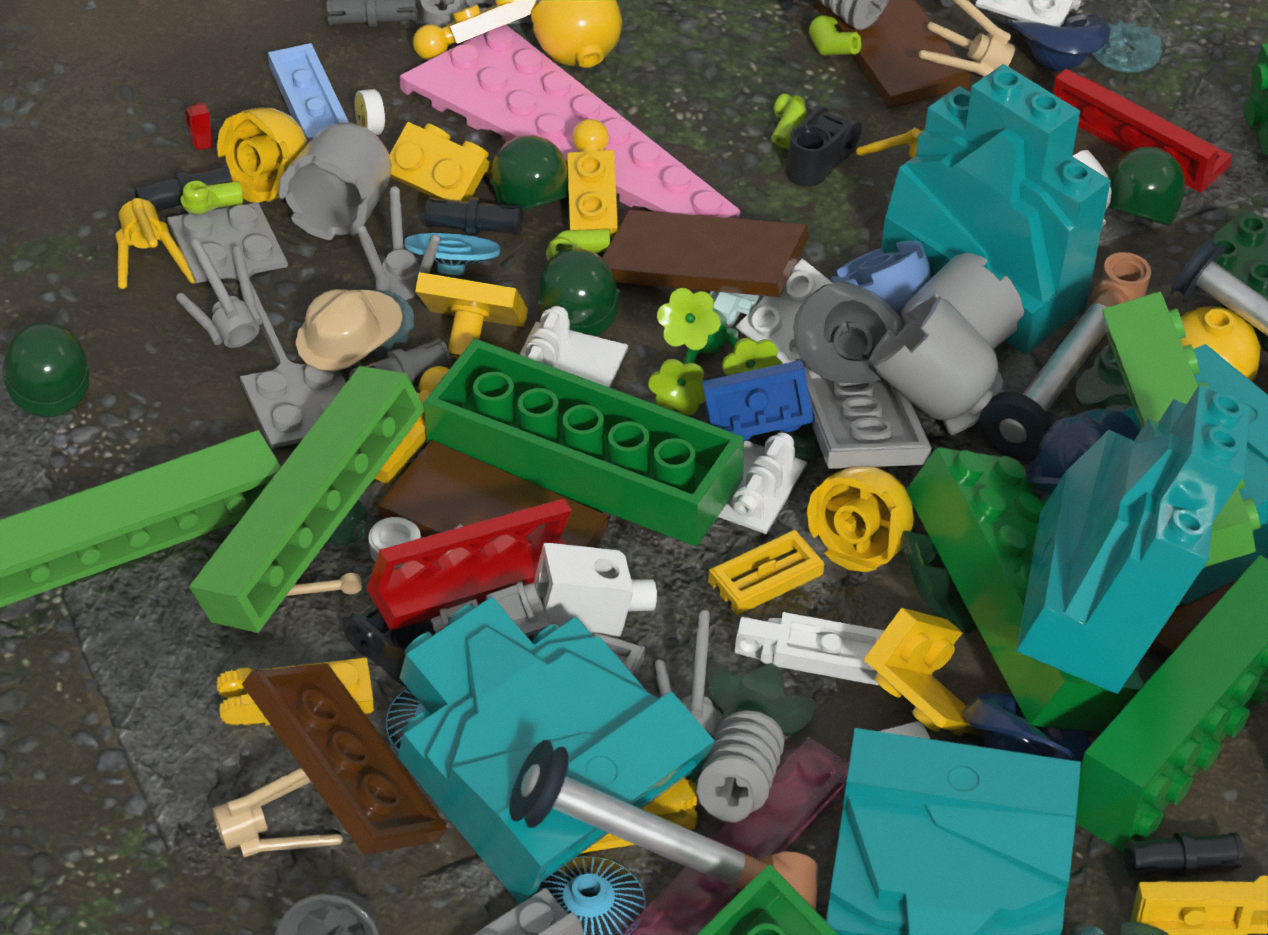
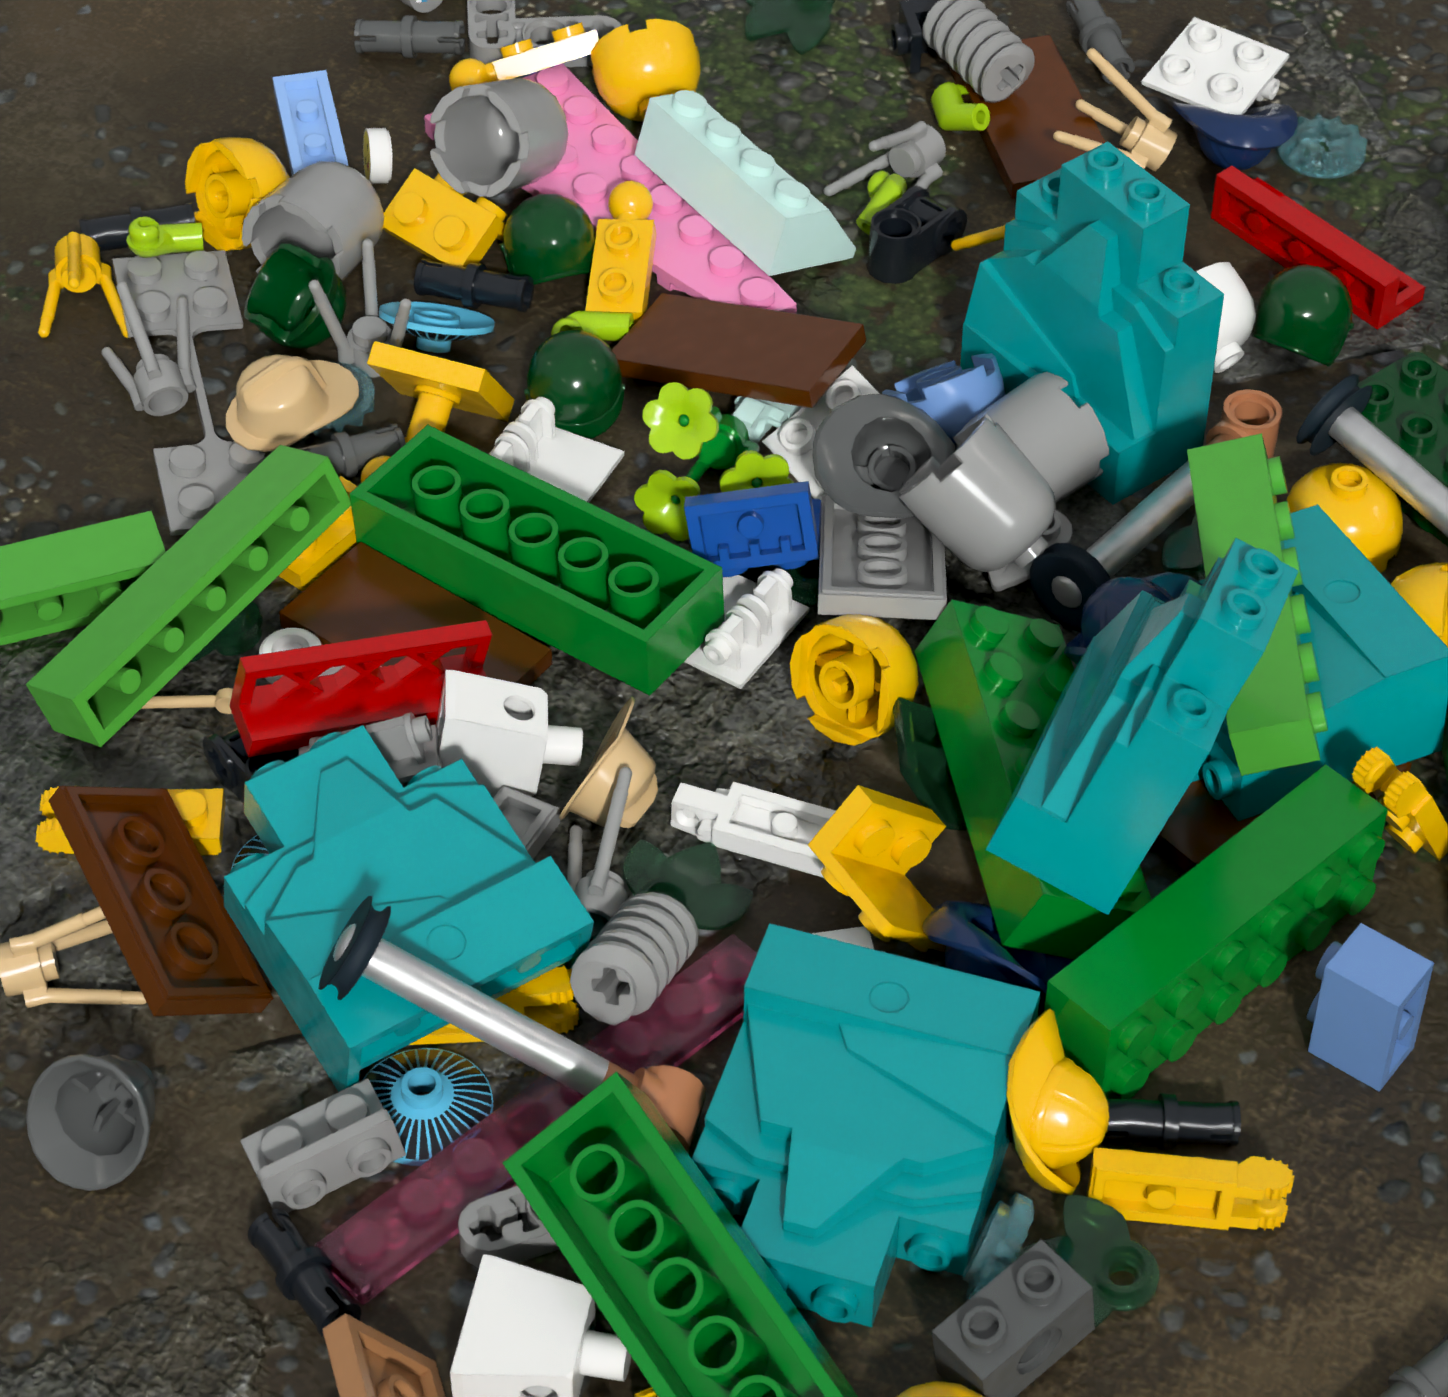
camera: 10 degrees right, 0 degrees up
red tile [185,102,212,150] -> none
yellow tile [708,530,824,616] -> none
none -> dark green helmet [244,243,347,349]
none -> light grey cylinder [430,78,569,197]
none -> tan piece [559,697,658,828]
none -> light aqua slope [634,90,856,276]
none -> light grey plant [823,121,946,197]
none -> yellow hat [1007,1008,1109,1196]

